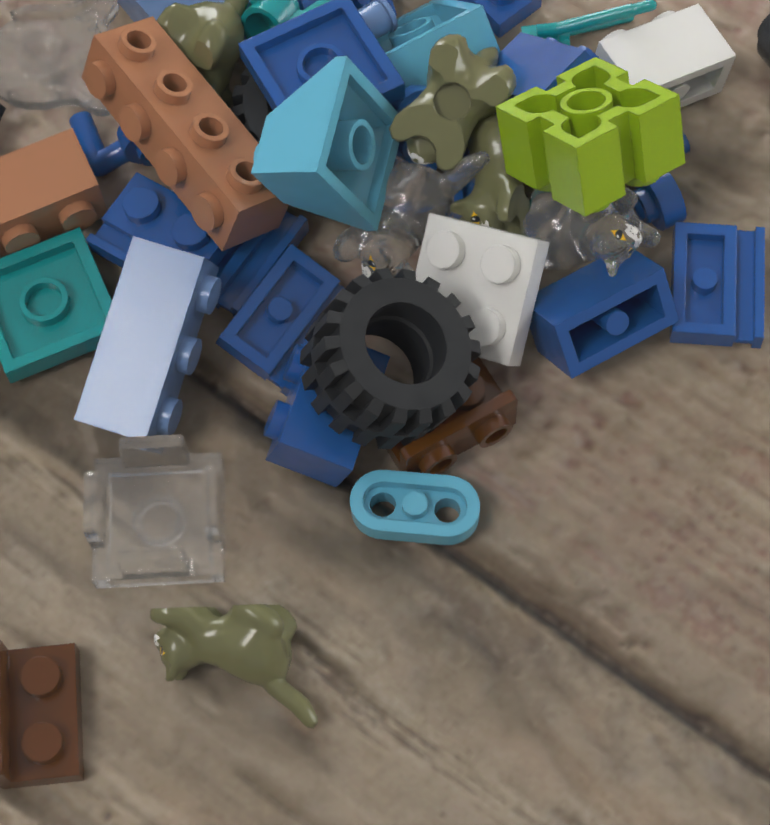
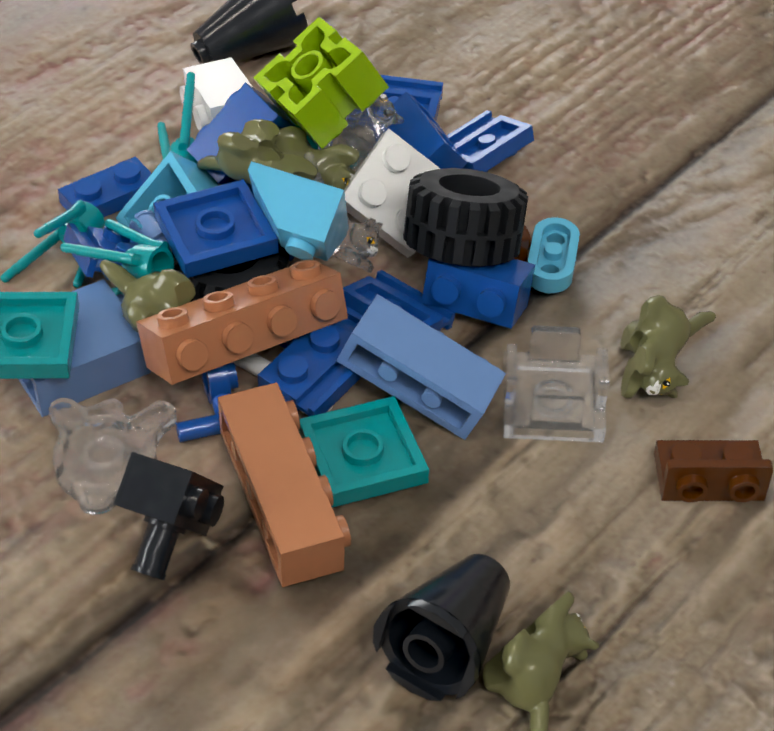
camera: 90 degrees left, 20 degrees down
none -> blue plate [447,110,534,172]

